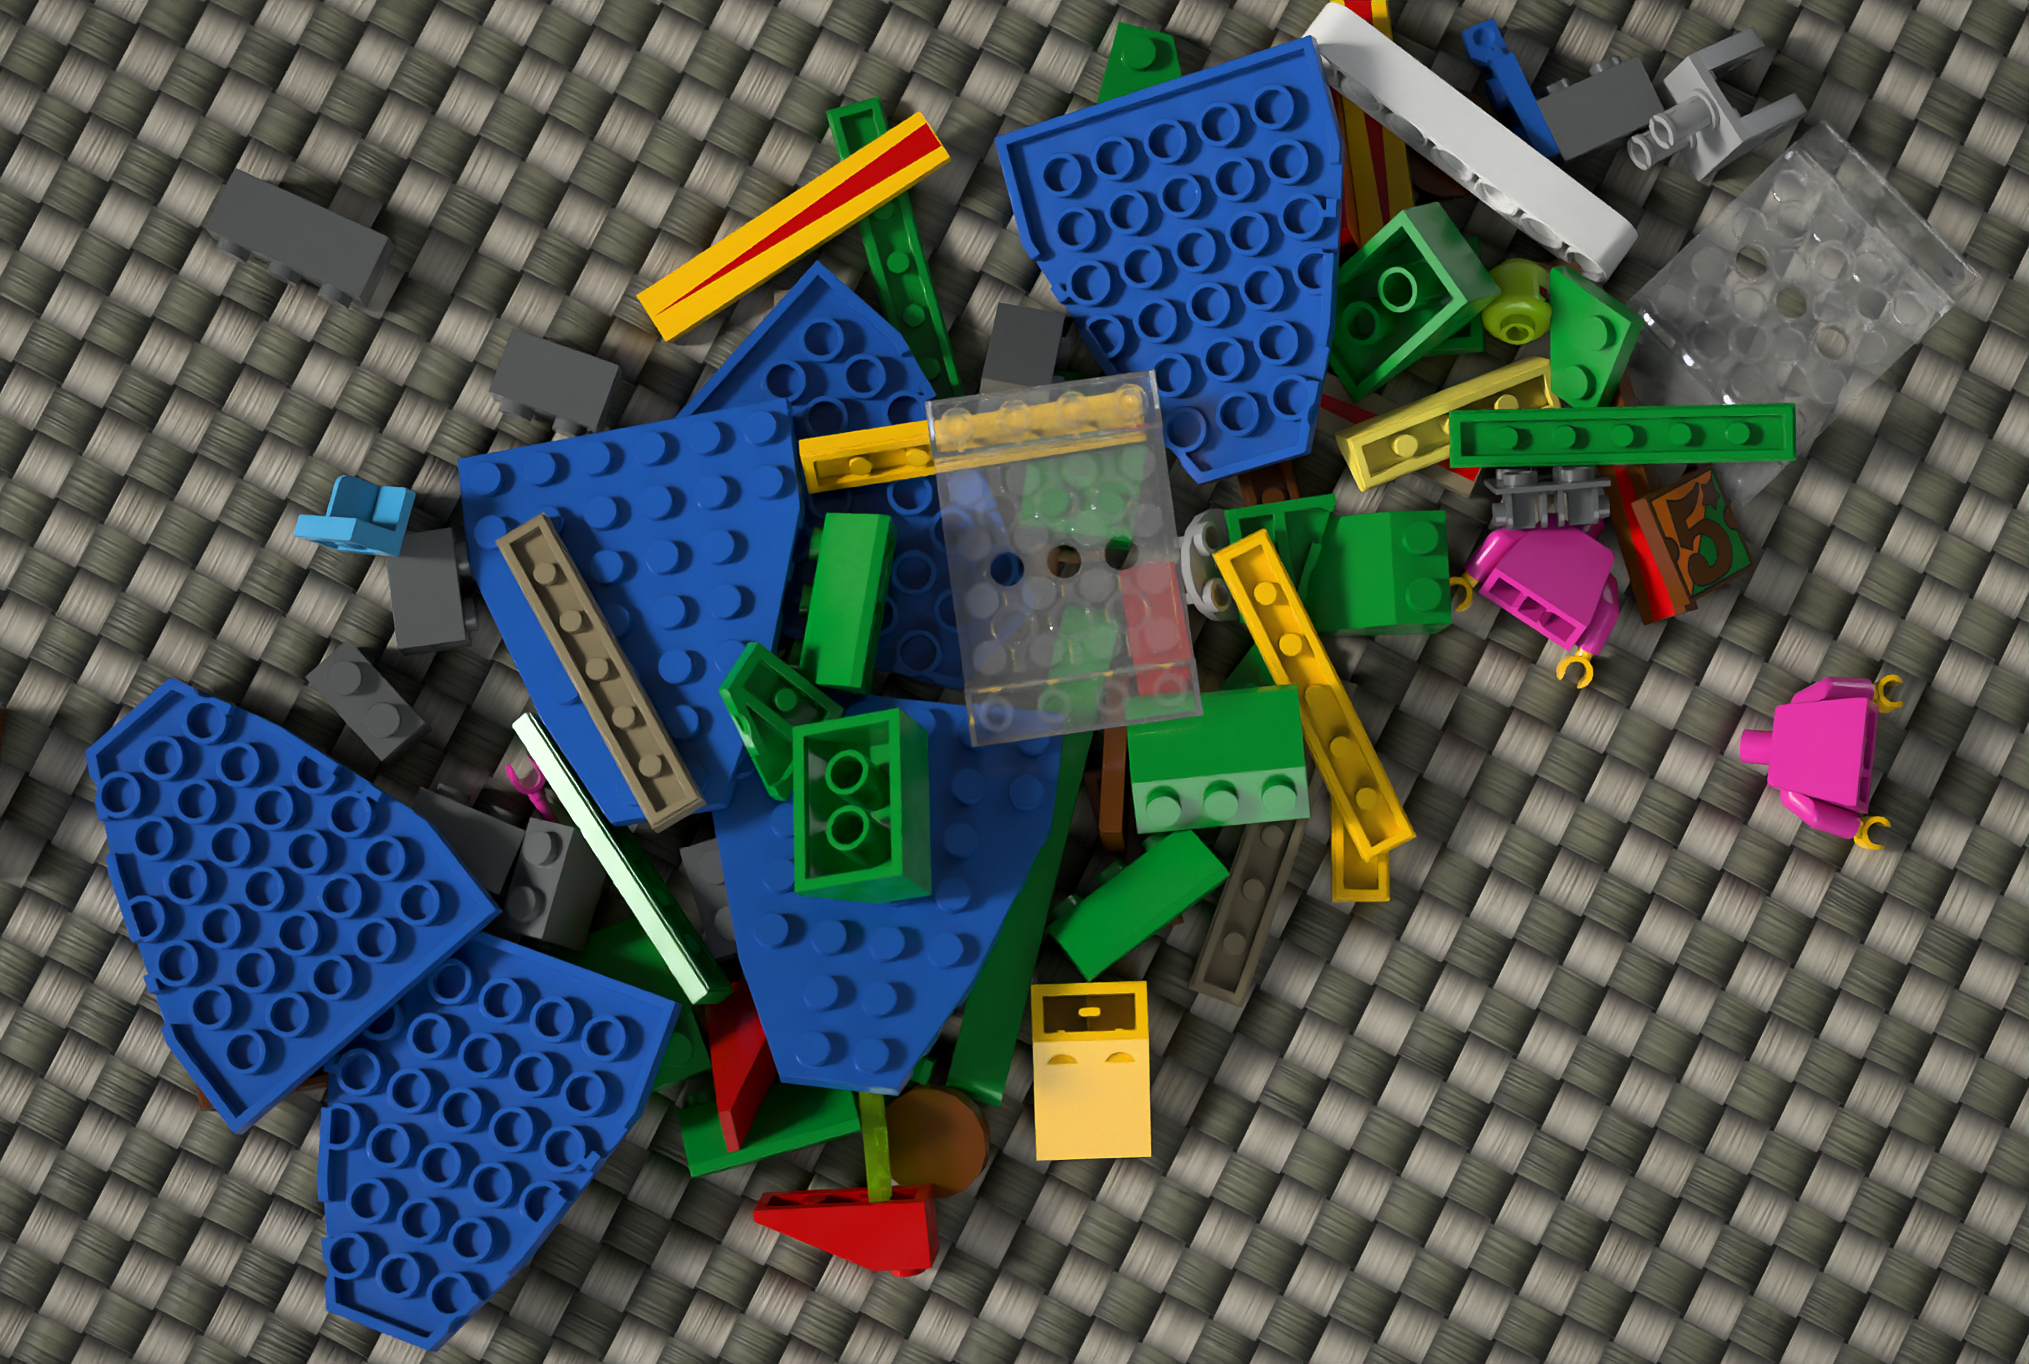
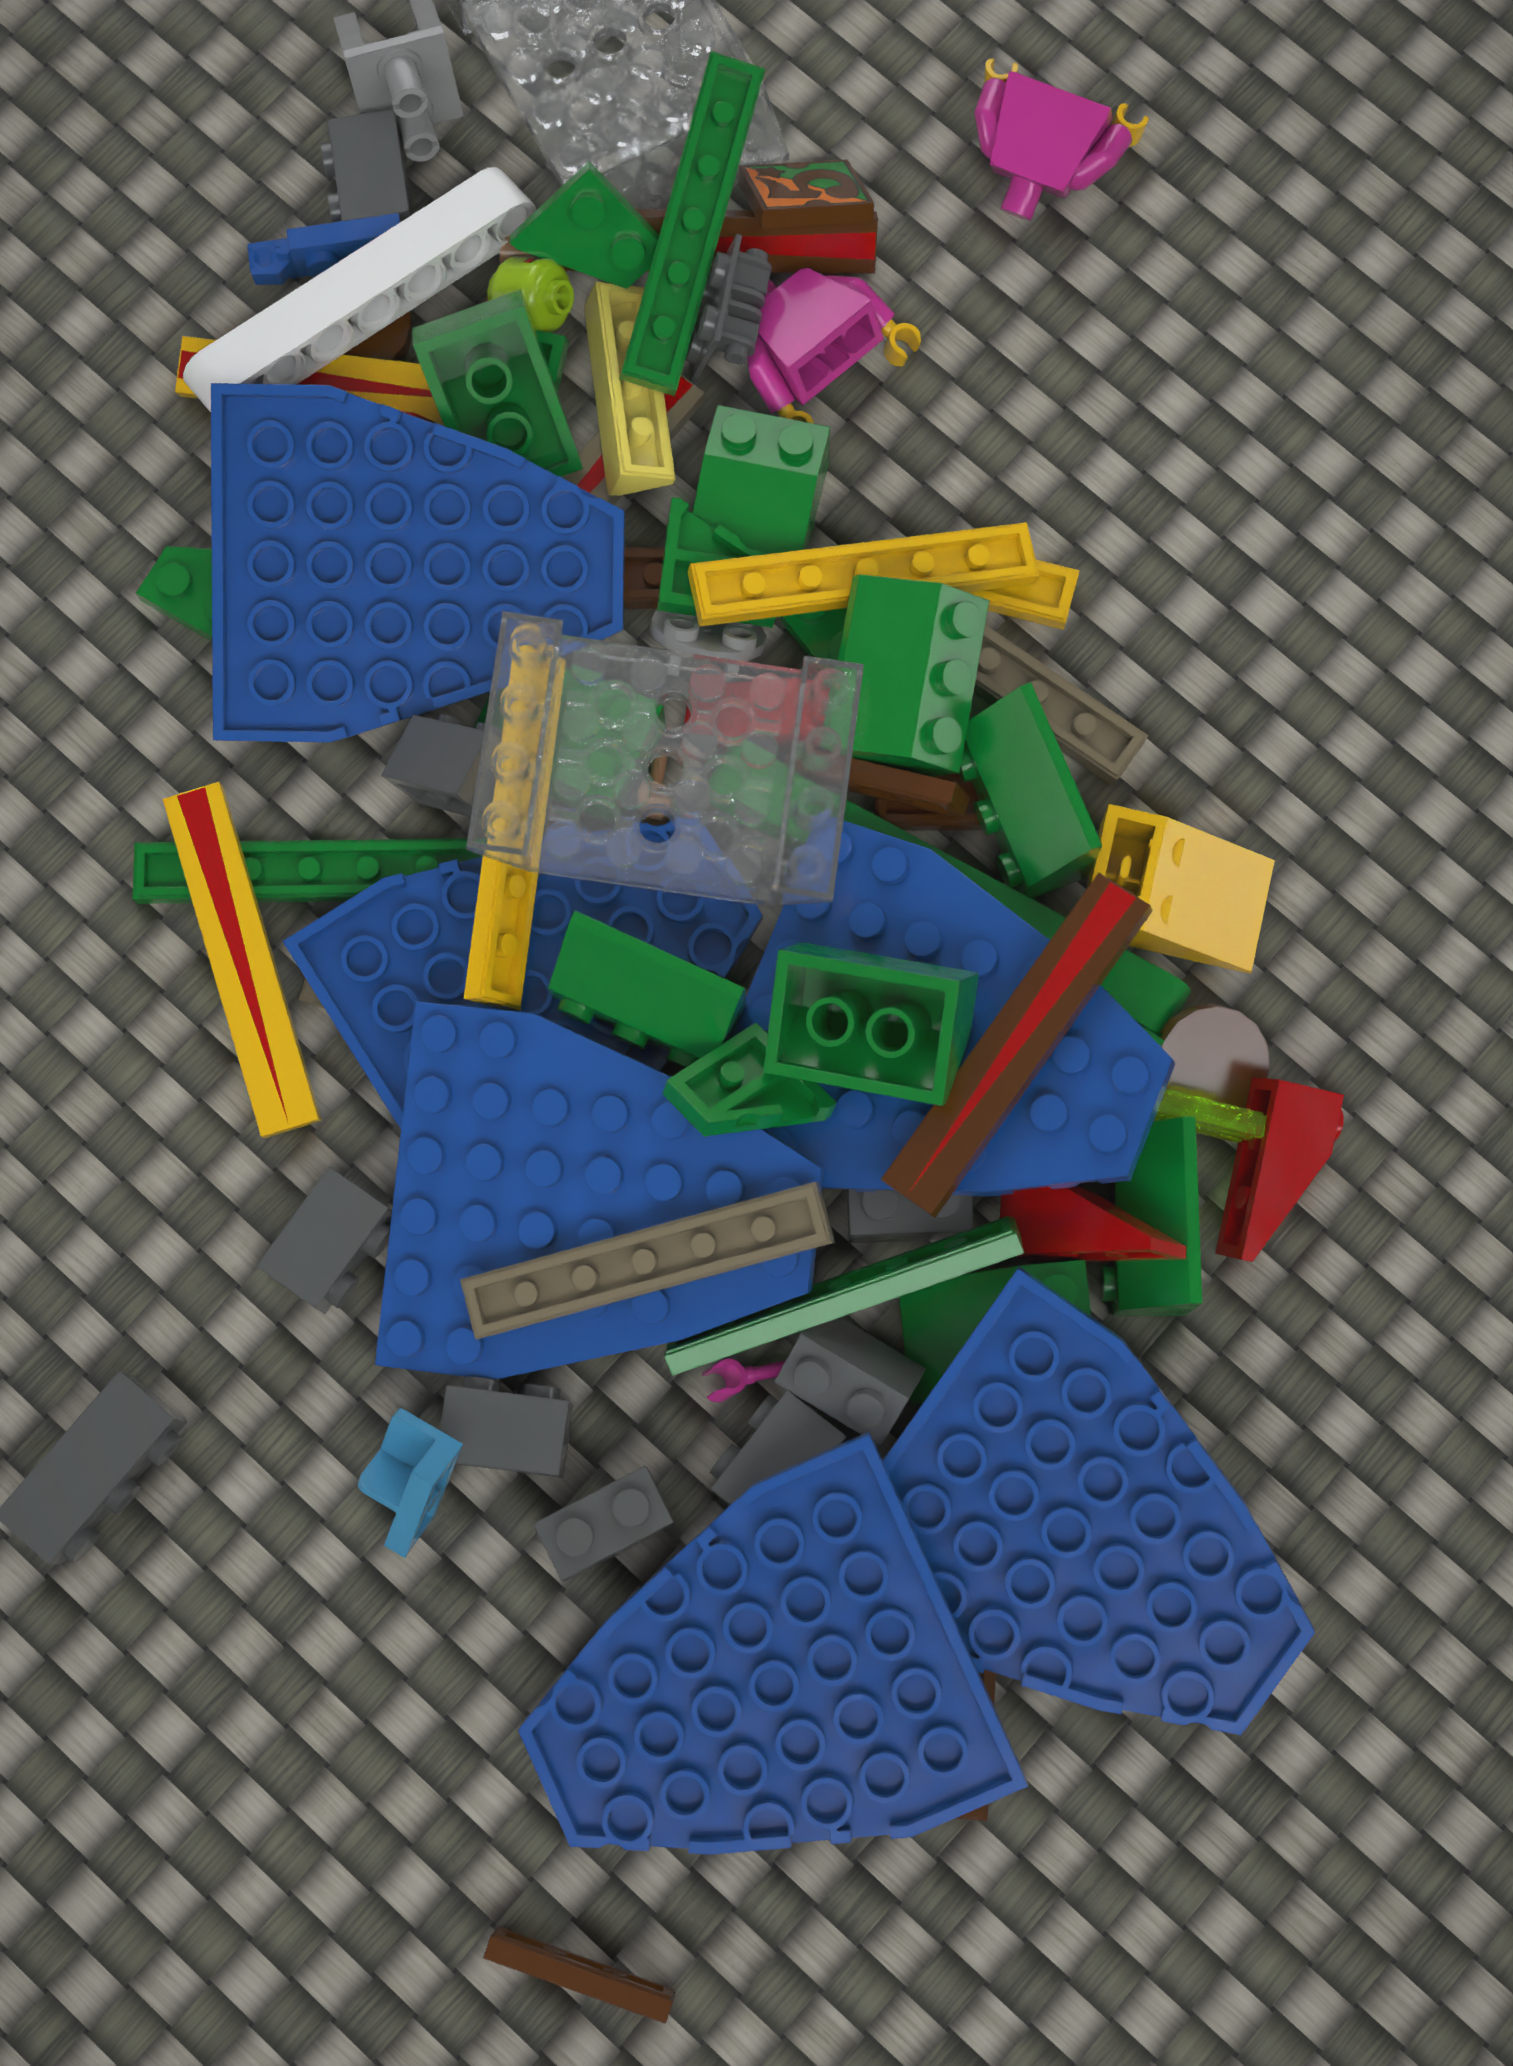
camera: 70 degrees left, 5 degrees down
none -> reddish brown tile [881,872,1153,1218]

